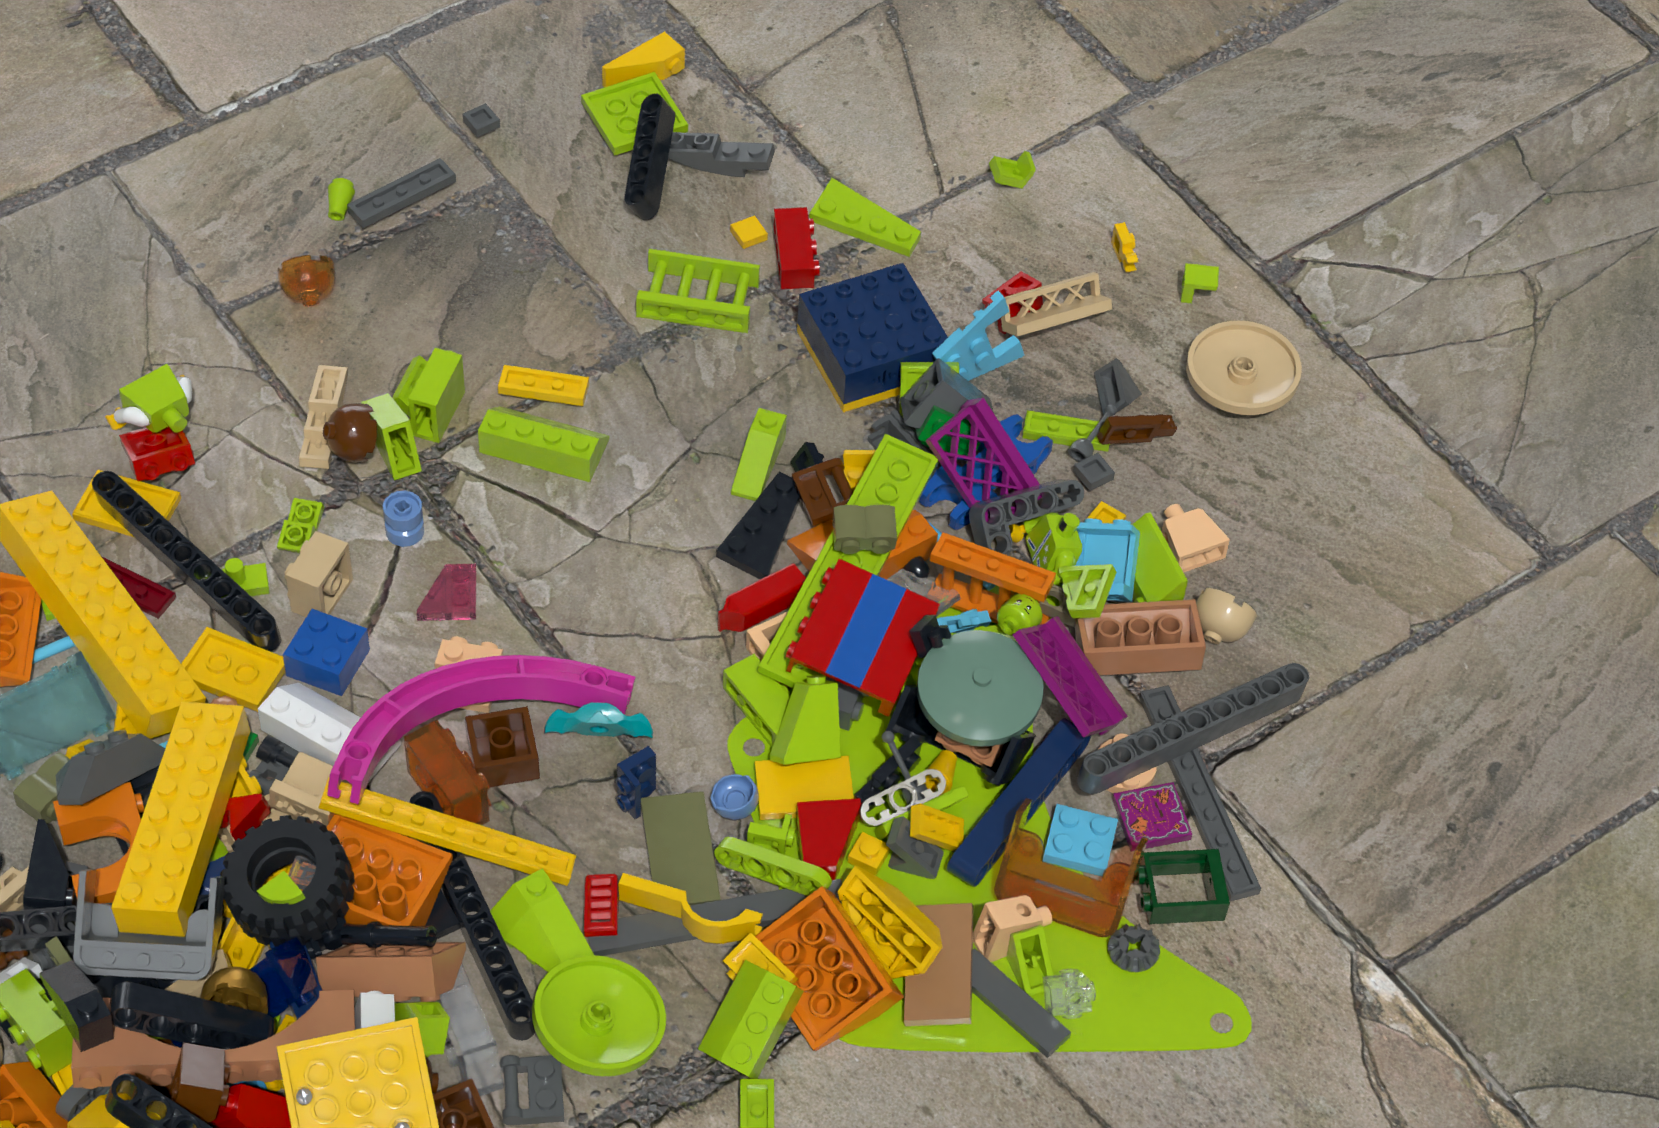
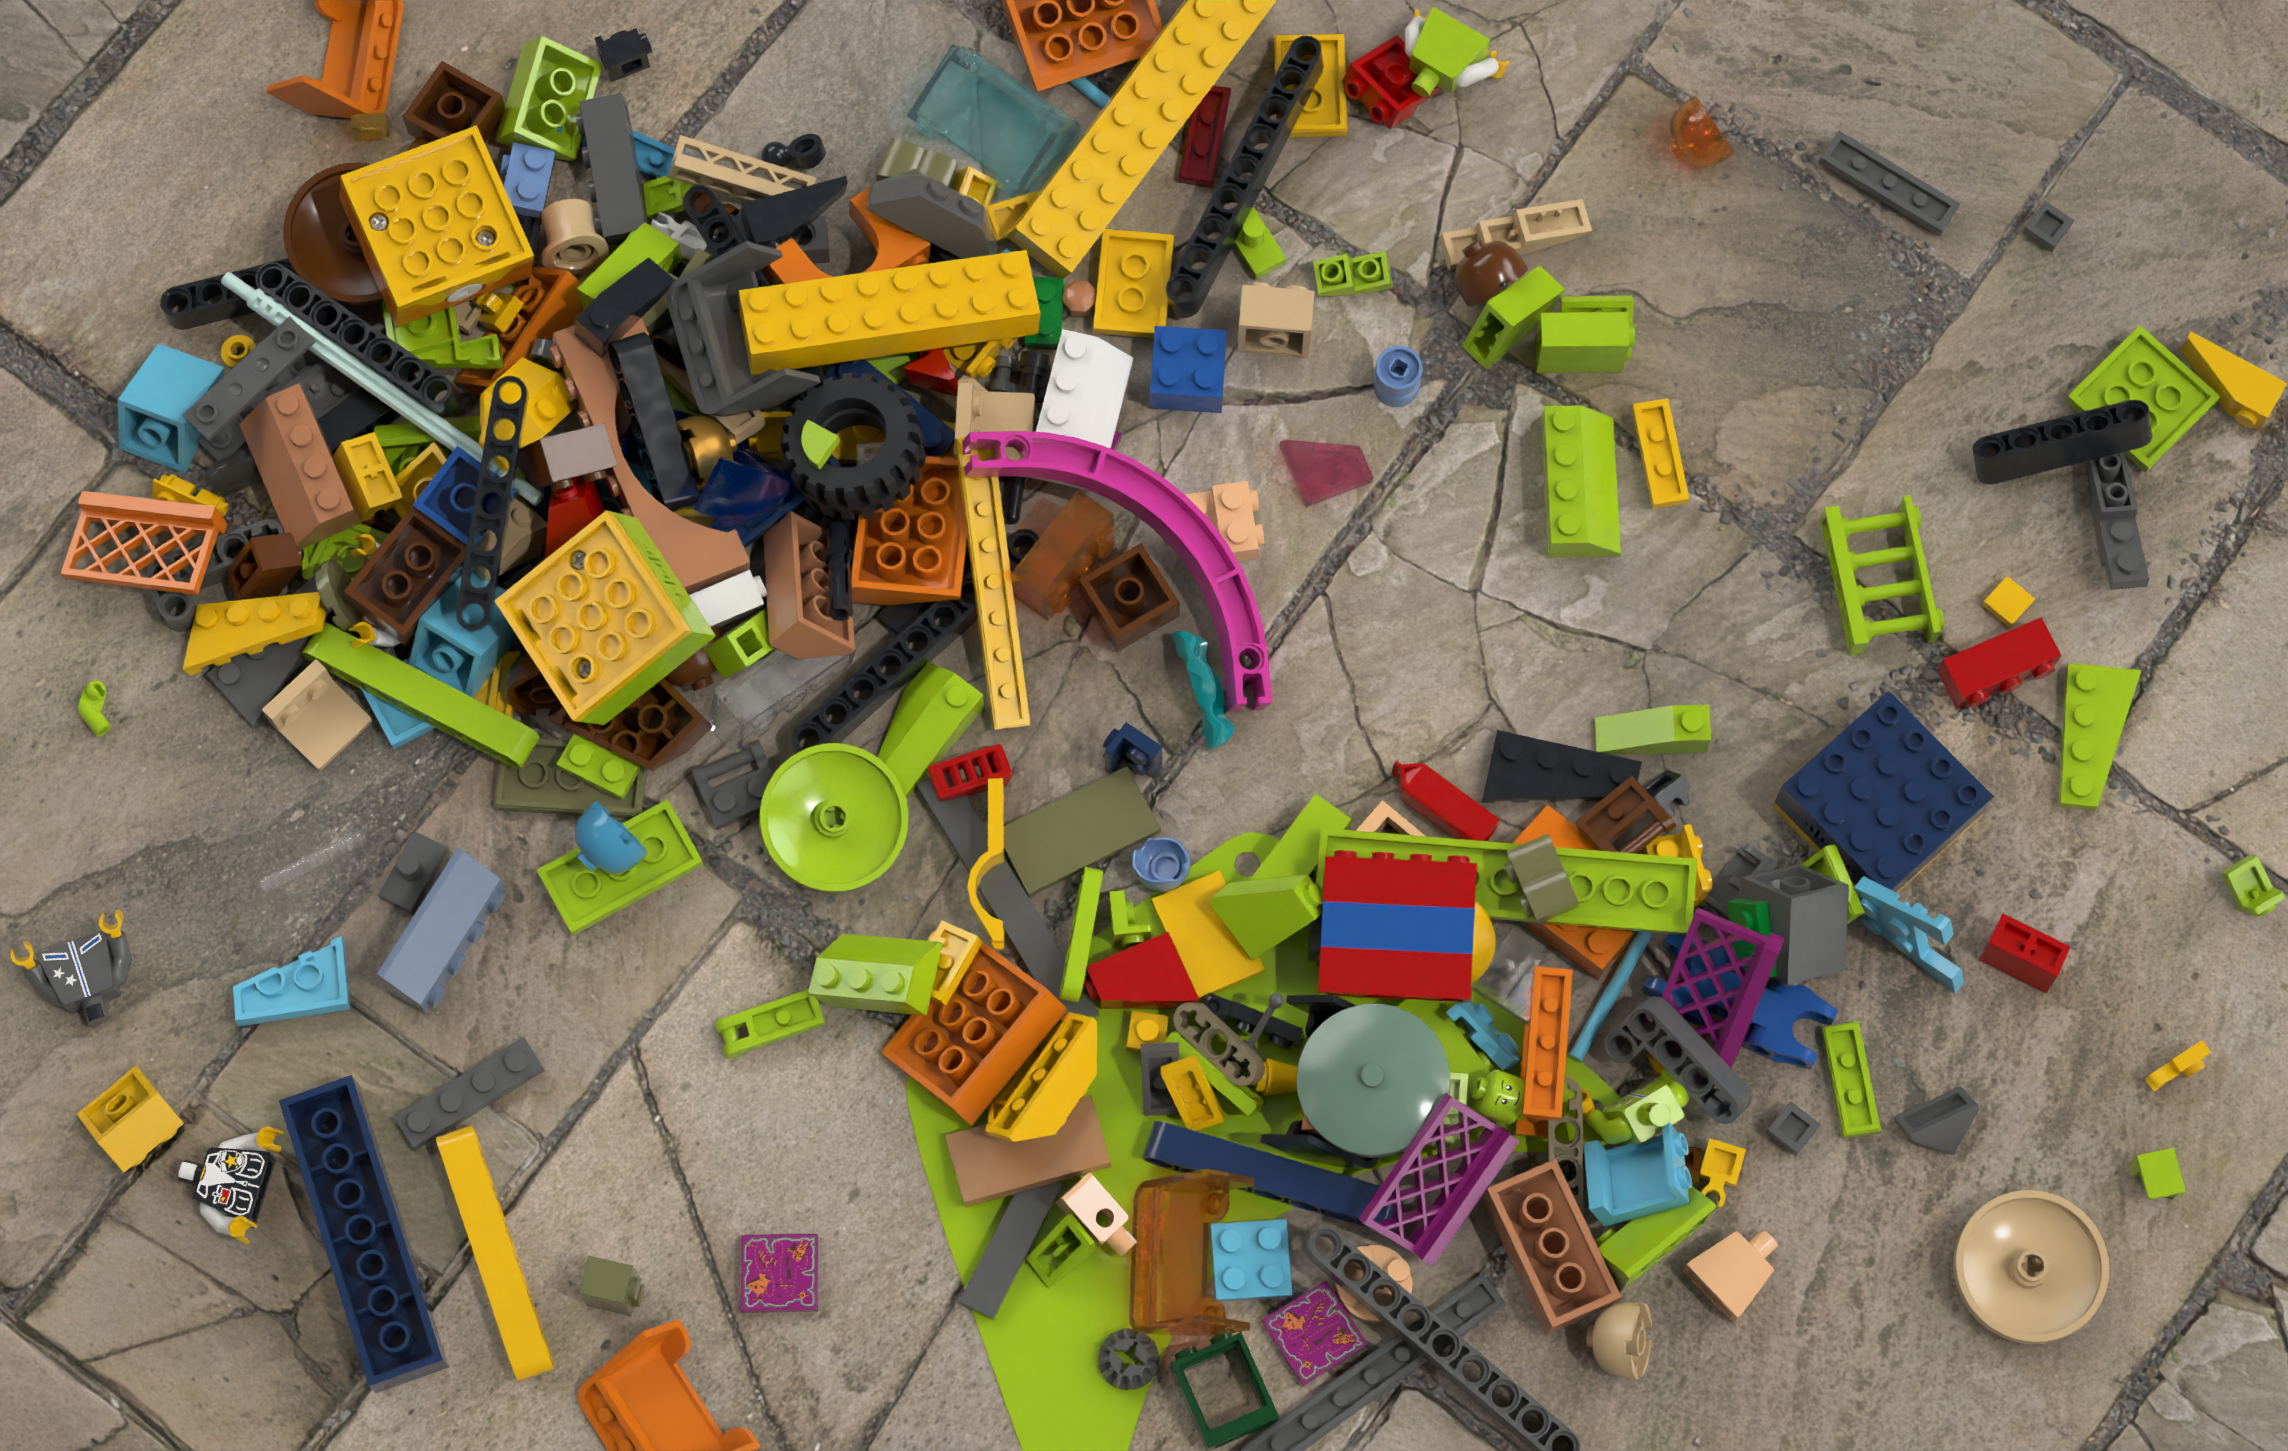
camera: 75 degrees right, 20 degrees up
lime cone [328,178,355,221] -> none
black hinge [903,556,930,583] -> none
black tile [909,615,952,658] -> none
tan fence [1001,272,1112,336] -> none
clear brick [1043,969,1096,1019] -> none
lime wing [1059,564,1117,618] -> none
dark grey hinge [1068,404,1117,462] -> none
reddish brown hinge [1097,414,1177,444] -> none

